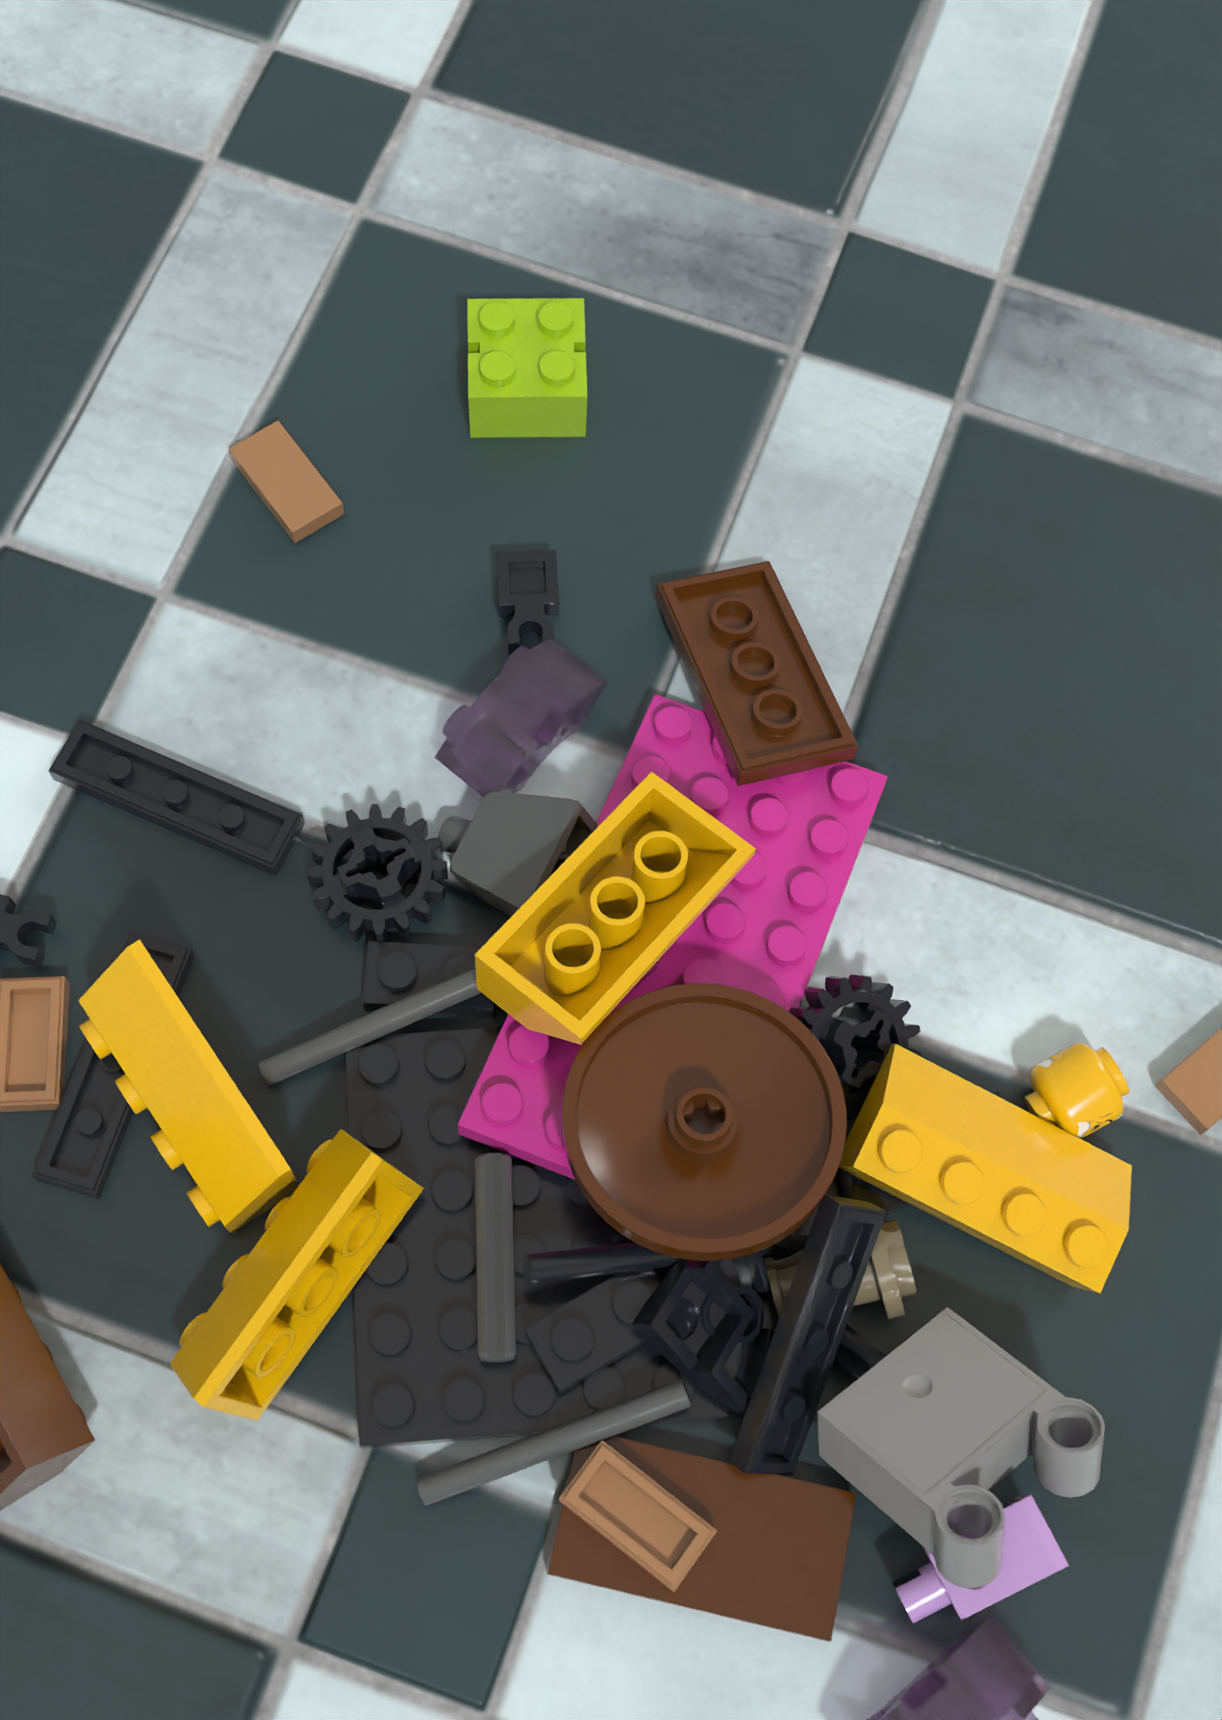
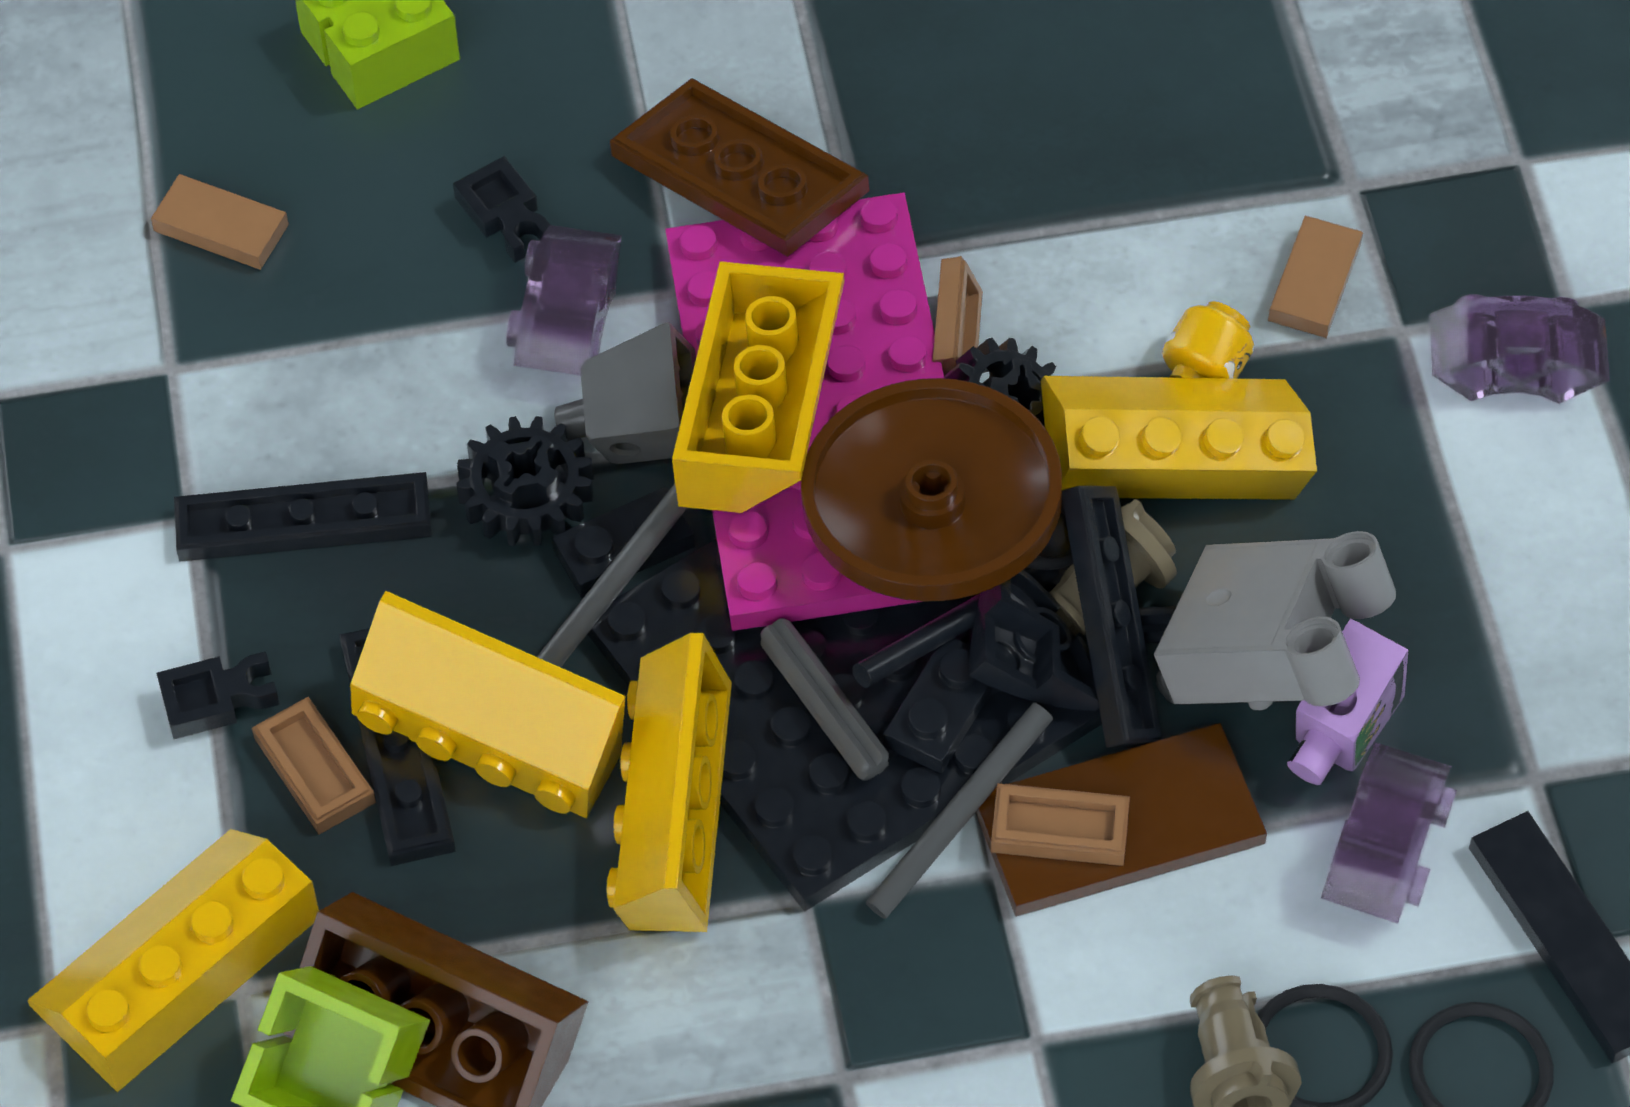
camera: 25 degrees left, 10 degrees down
none -> medium nougat tile [933,256,983,378]

